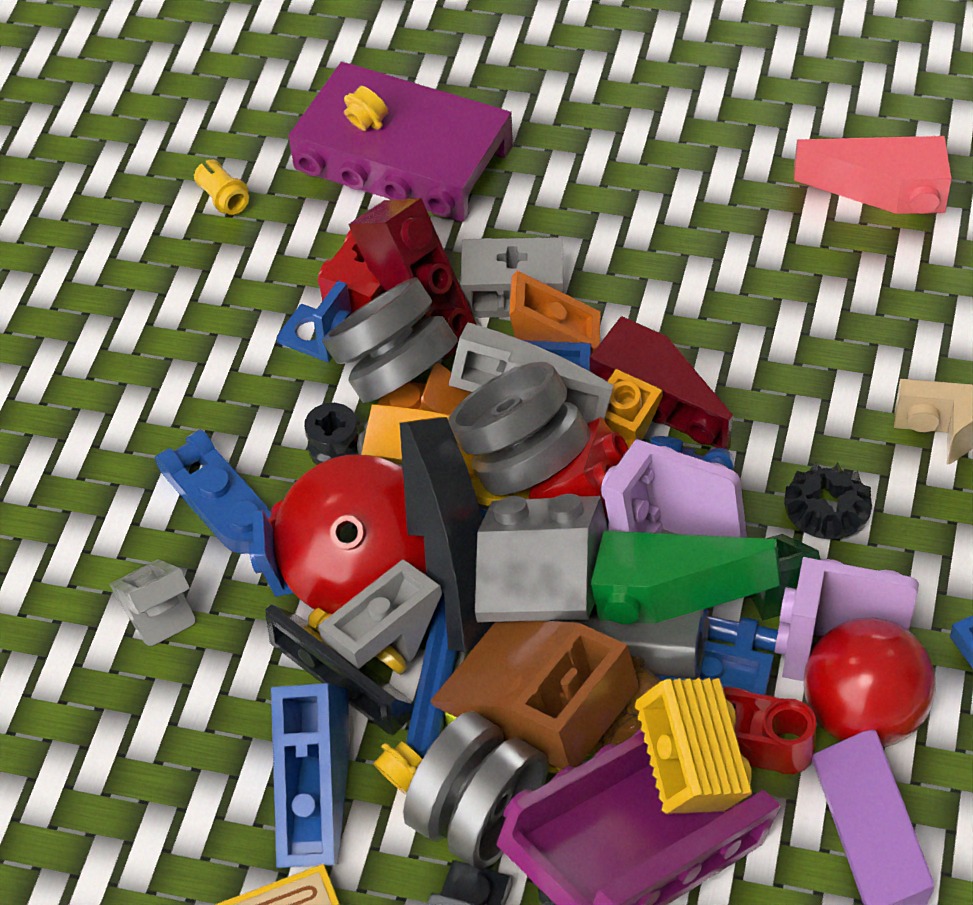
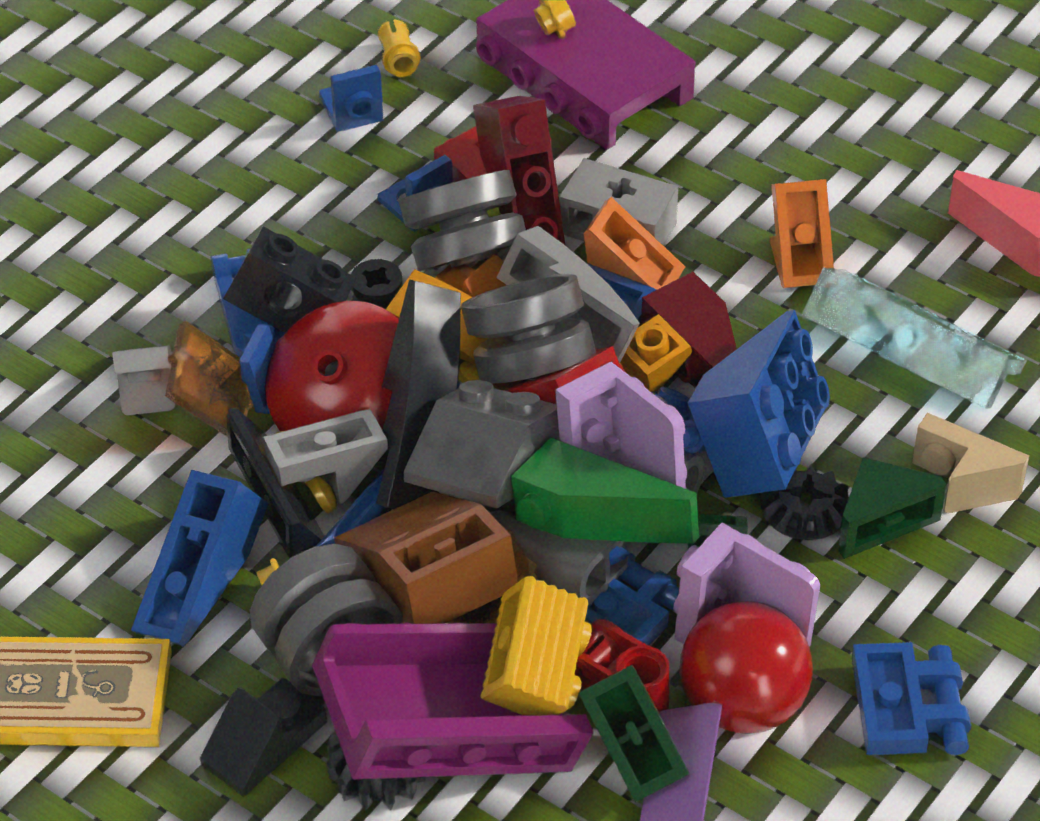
camera: 20 degrees right, 5 degrees down
none -> clear orange piece [165,321,253,437]
none -> black brick [223,226,356,333]
none -> blue bracket [319,65,383,132]
none -> dark green slope [579,665,690,802]
none -> blue slope [688,310,830,498]
none -> orange slope [769,179,835,288]
none -> clear light blue fence [802,267,1027,409]
none -> dark green slope [838,457,947,559]

